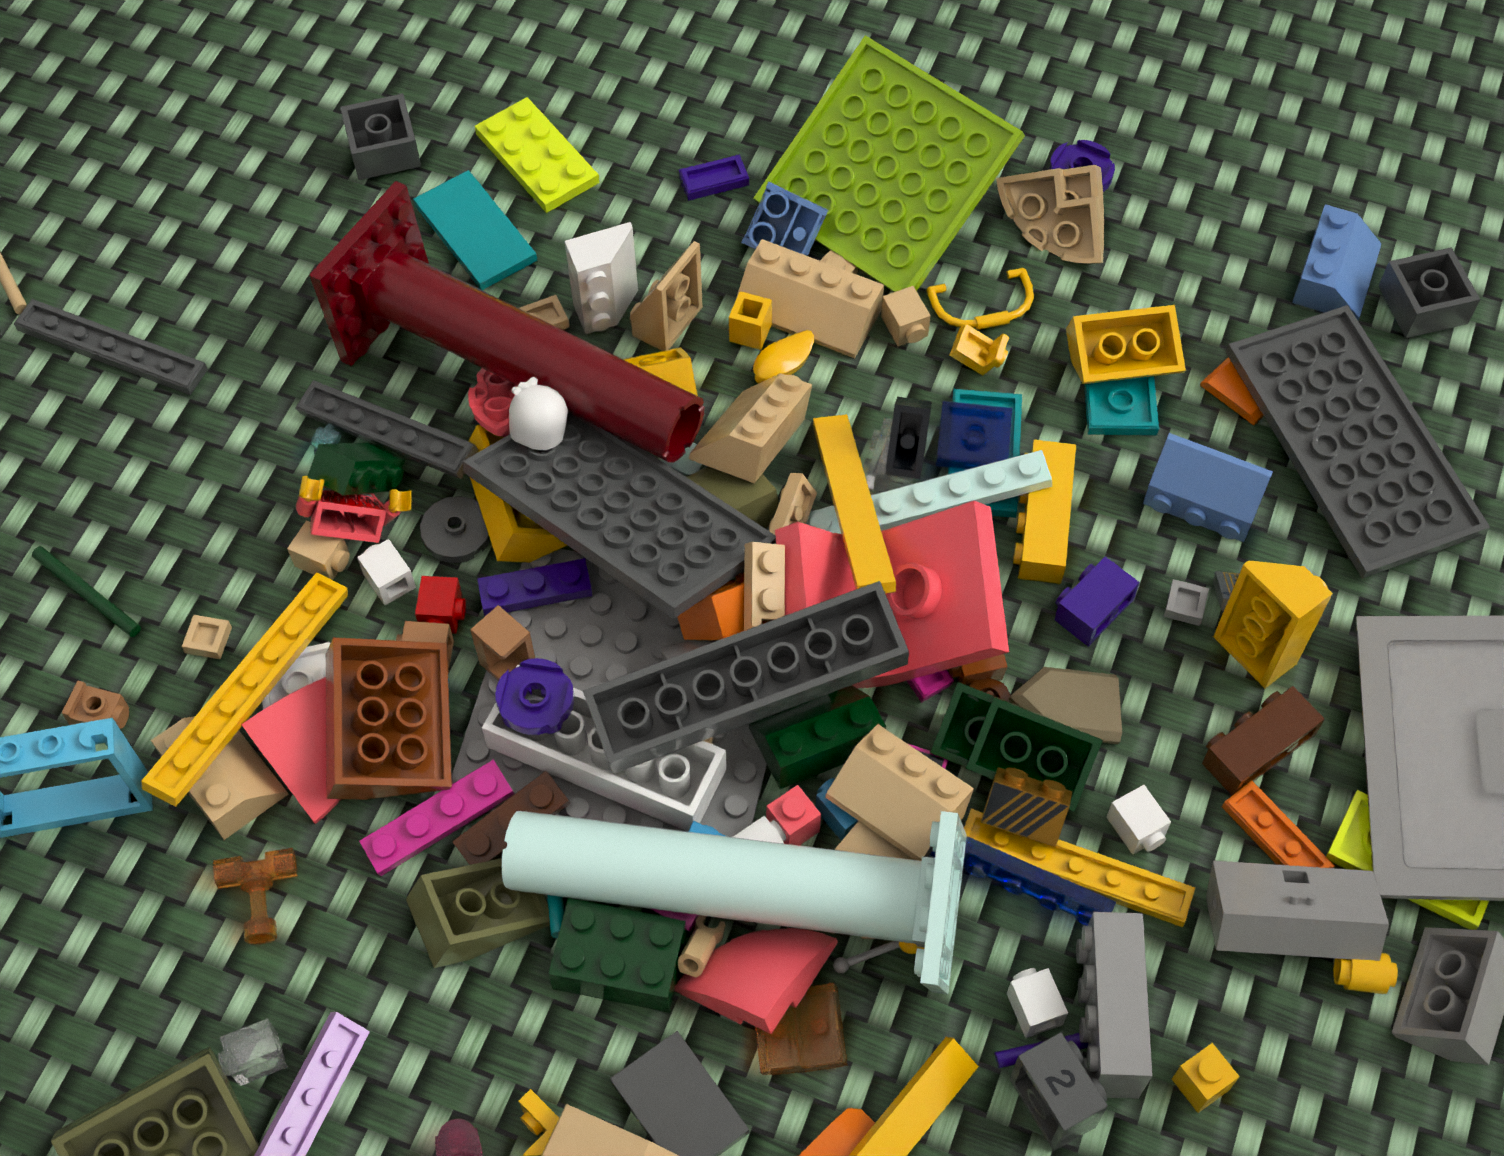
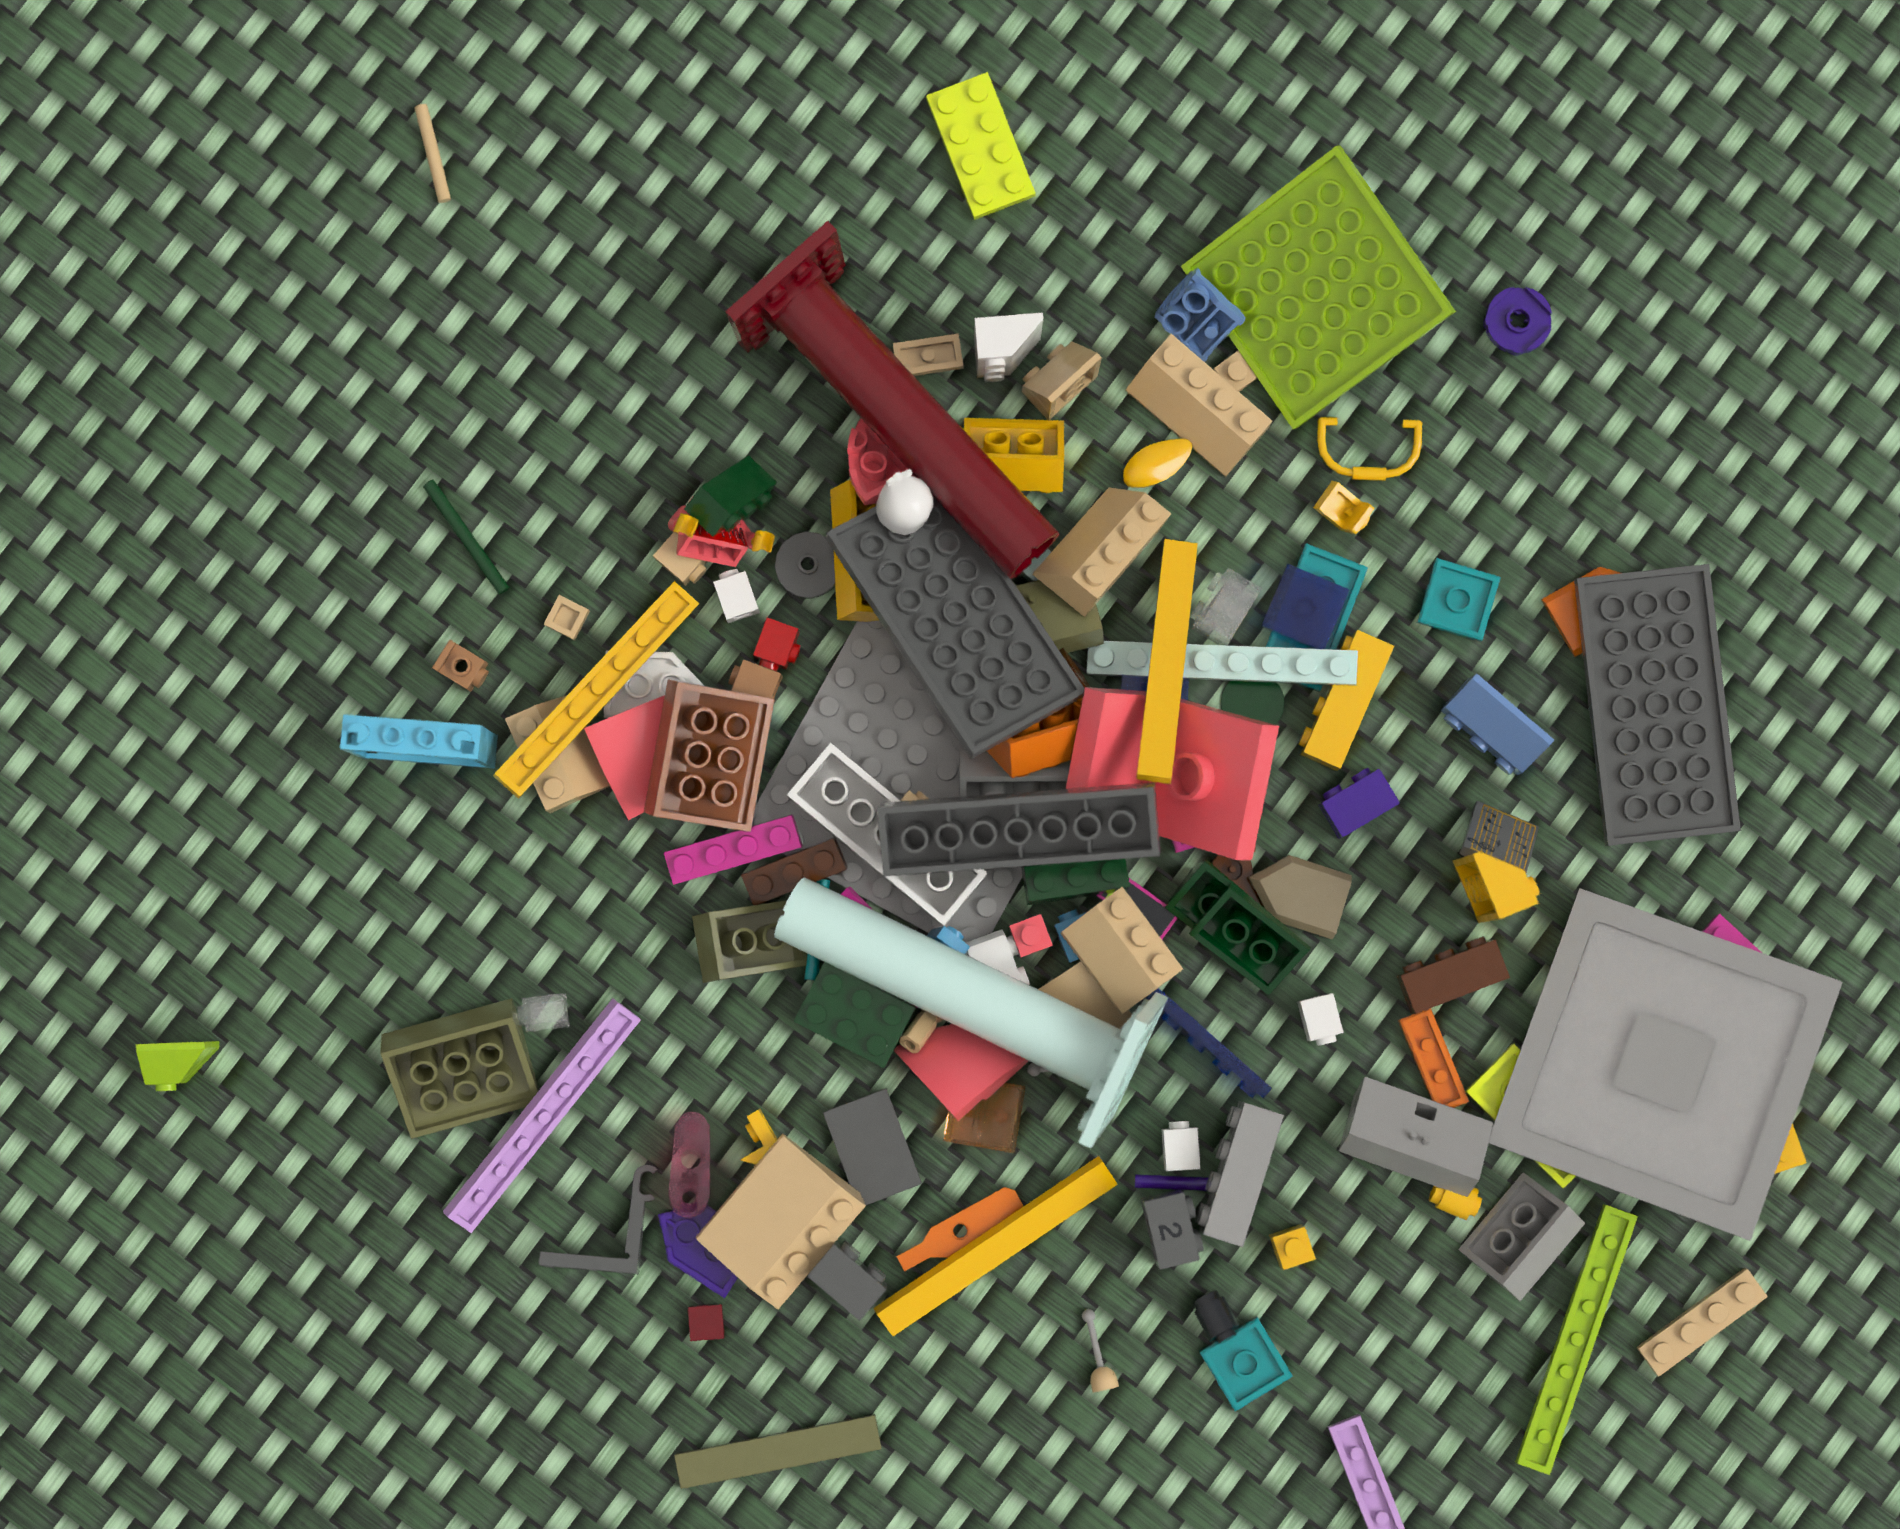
camera: 15 degrees right, 25 degrees up
dark grey tile [14,299,208,395] -> none
clear orange bar [213,848,298,944] -> none
dark grey tile [295,380,479,479] -> none
clear light blue plate [311,423,341,455] -> none
dark grey brick [340,93,421,180] -> none
teal tile [413,170,538,290] -> none
medium nougat panel [470,605,535,681] -> none
dark purple plate [477,558,592,617] -> none
dark purple plate [495,658,574,735] -> none
dark purple tile [678,154,749,201] -> none
yellow brick [729,291,772,350] -> none
tan plate [744,542,785,631] -> none
tan plate [769,473,817,535] -> none
tan brick [881,286,931,346] -> none
black slope [885,397,932,479] -> none
yellow tile [964,809,1195,927] -> none
brick [981,767,1072,847] -> none
tan brick [996,165,1104,264] -> none
yellow slope [1066,305,1186,384] -> none
light grey plate [1163,579,1209,626] -> none
medium blue slope [1292,204,1381,320] -> none
dark grey brick [1378,247,1480,338] -> none

